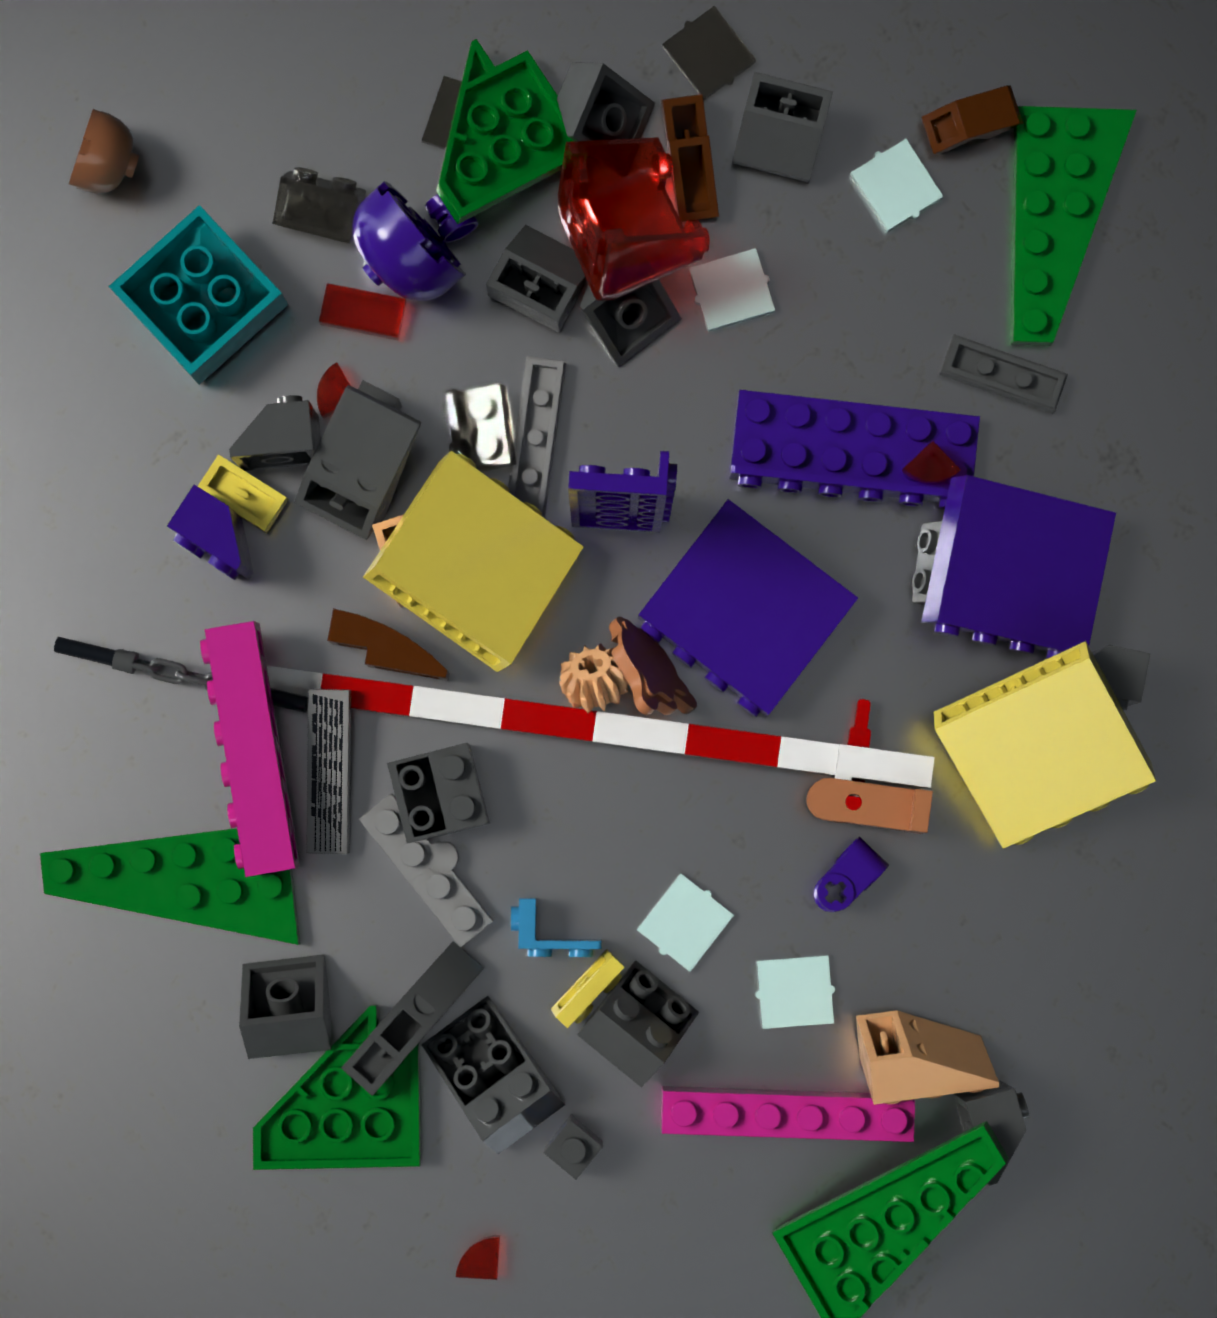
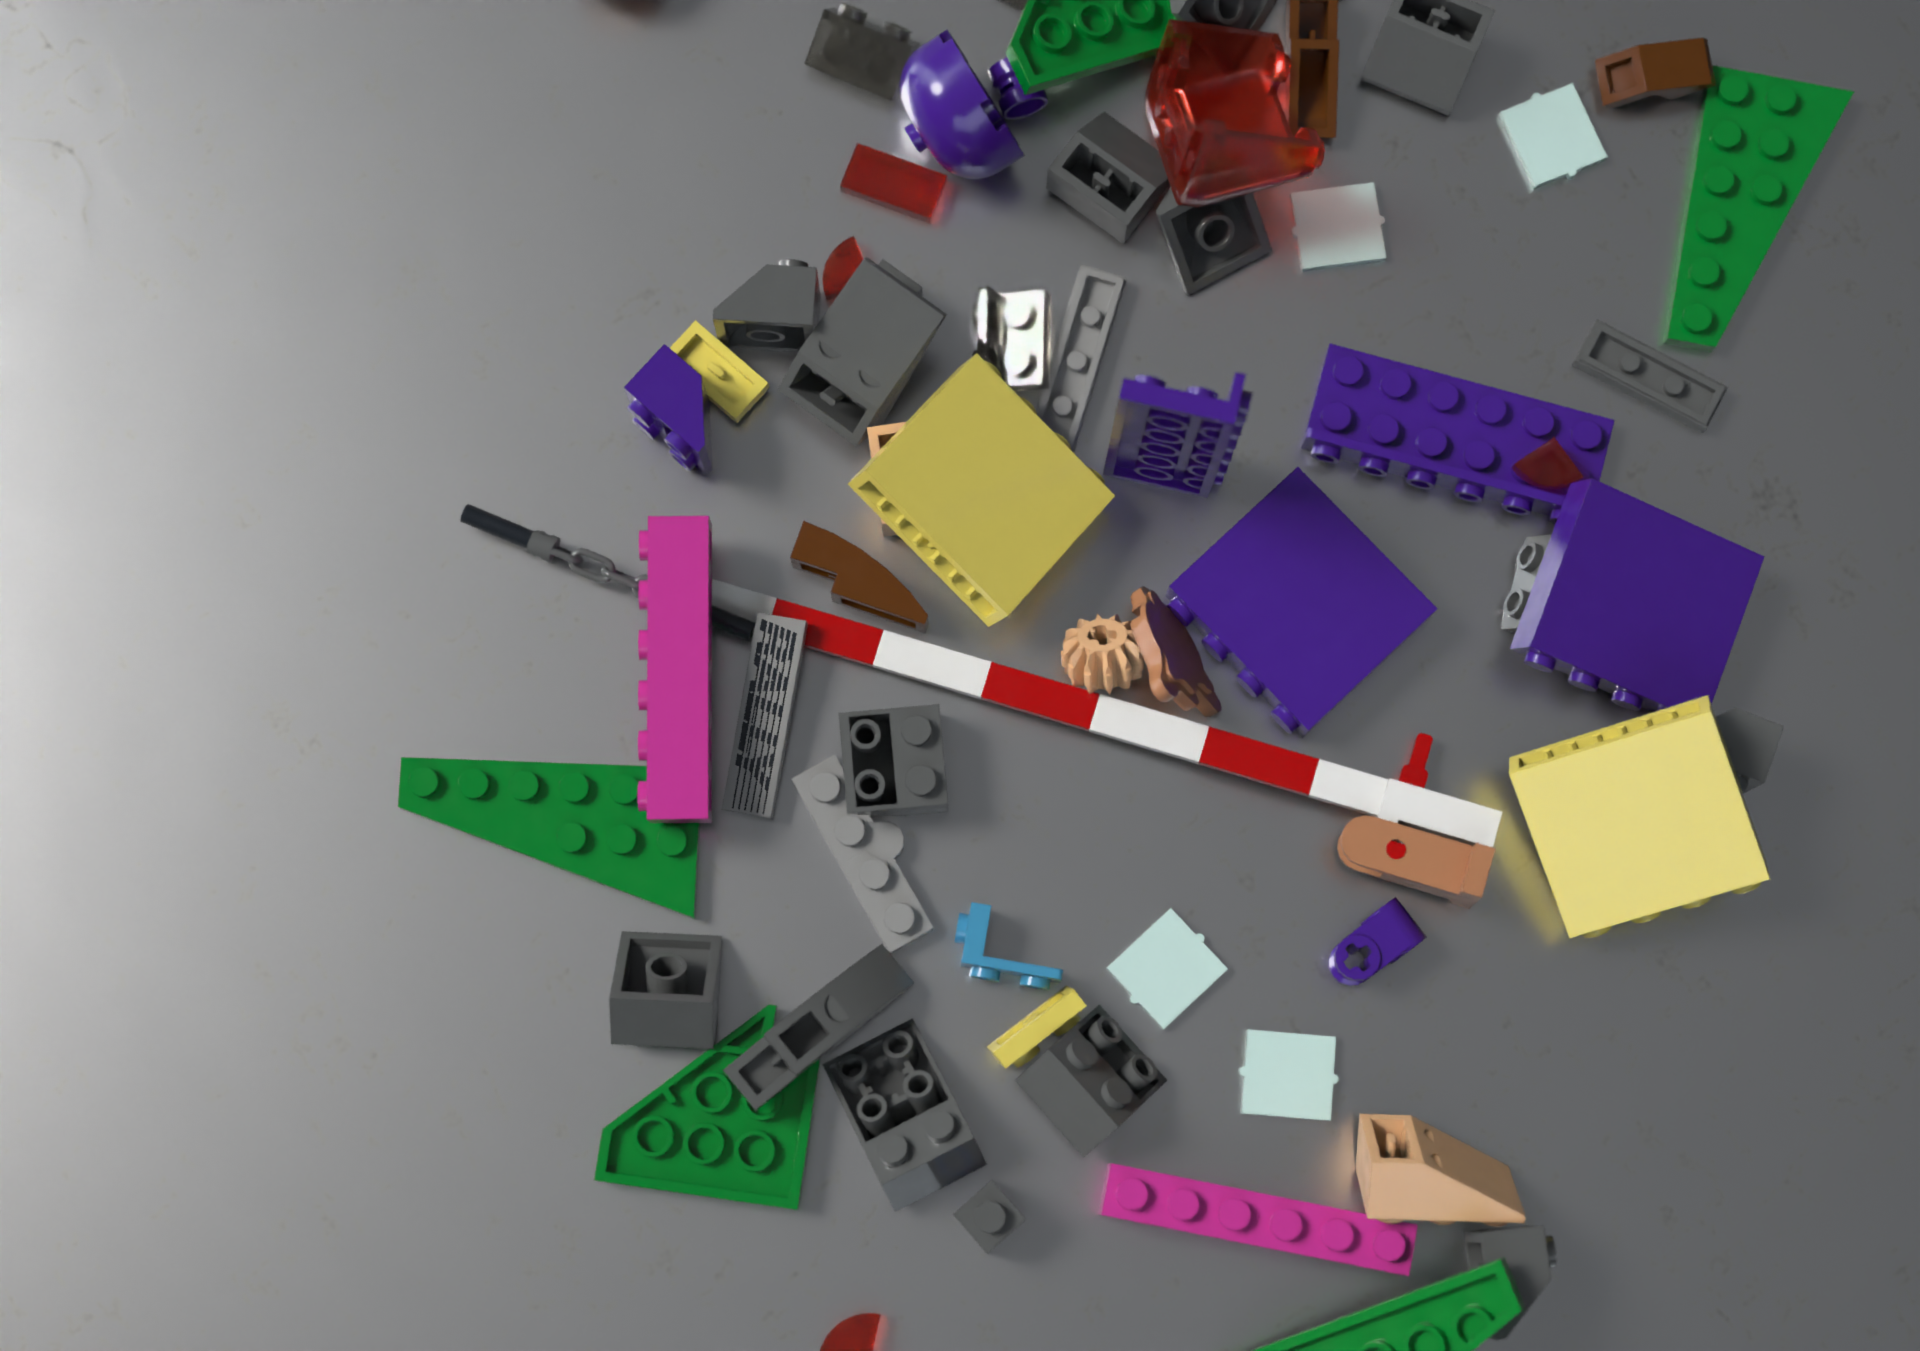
camera: 10 degrees right, 5 degrees down
teal slope [108,205,288,385] -> none

